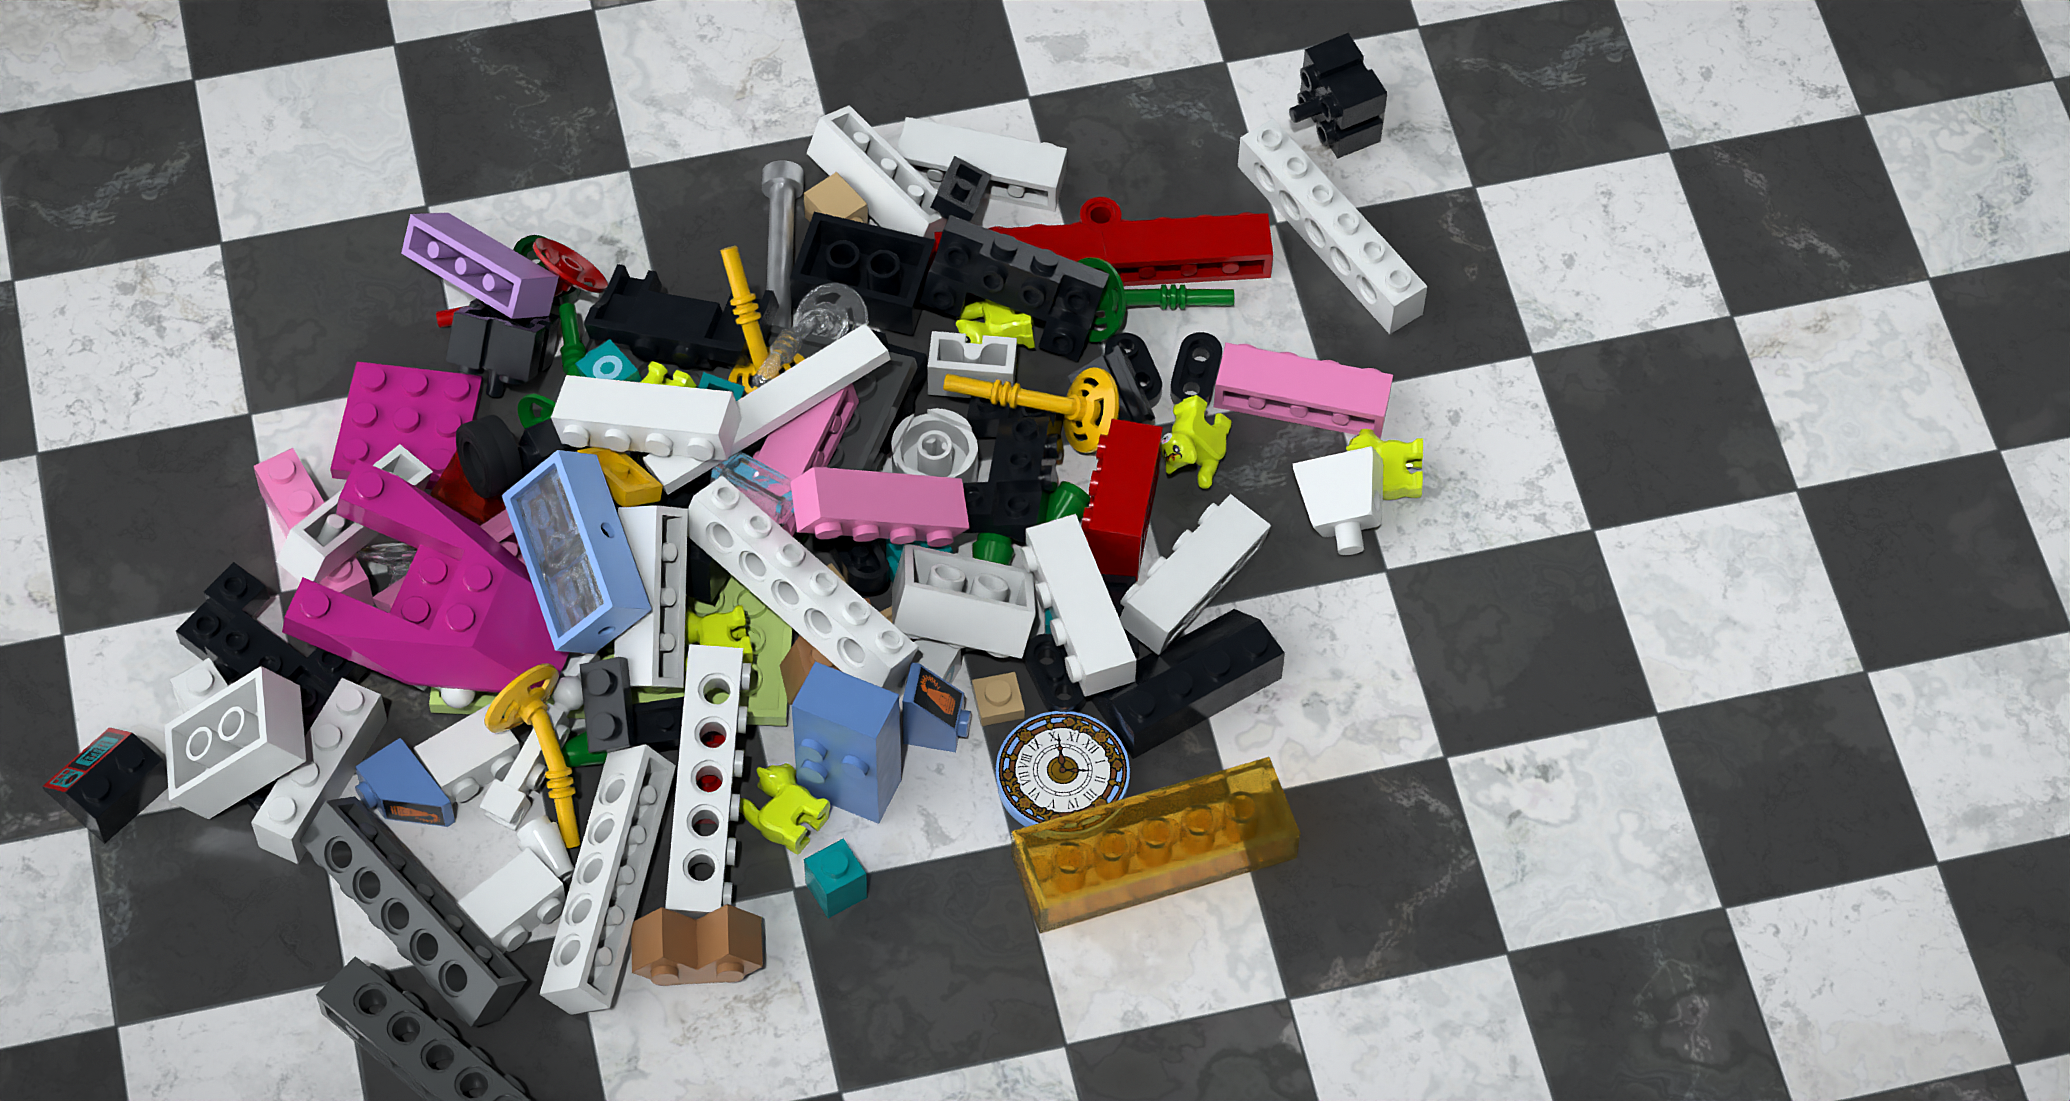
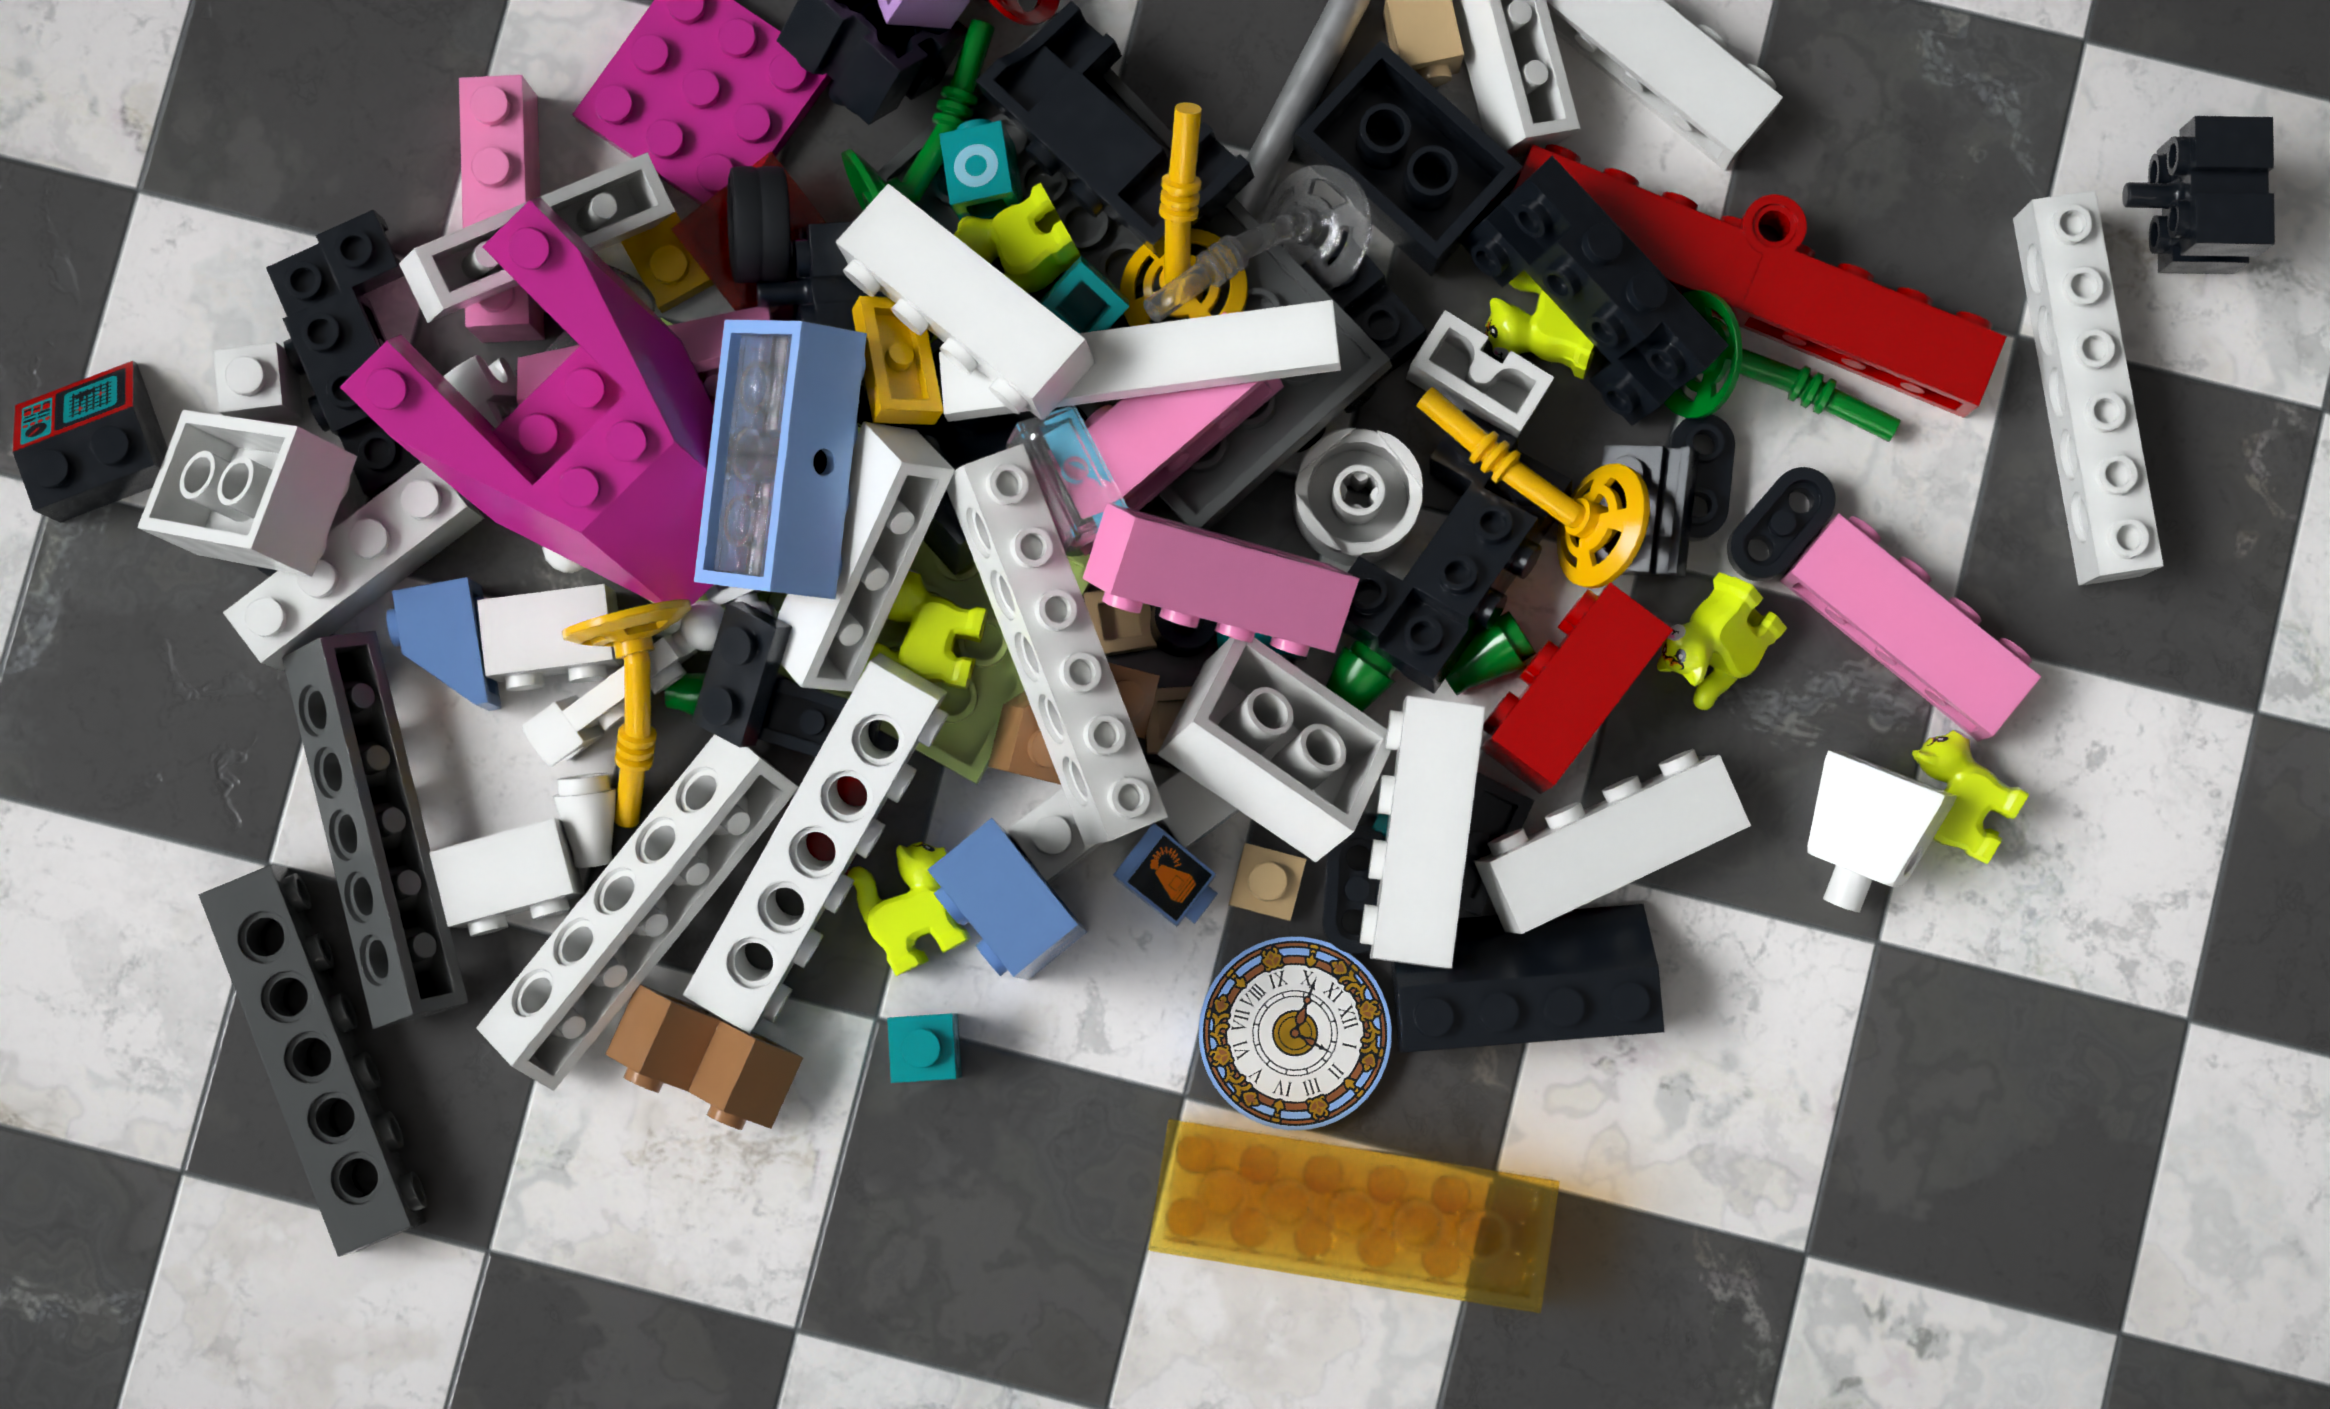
camera: 35 degrees right, 25 degrees up
black plate [930,156,991,222] -> none

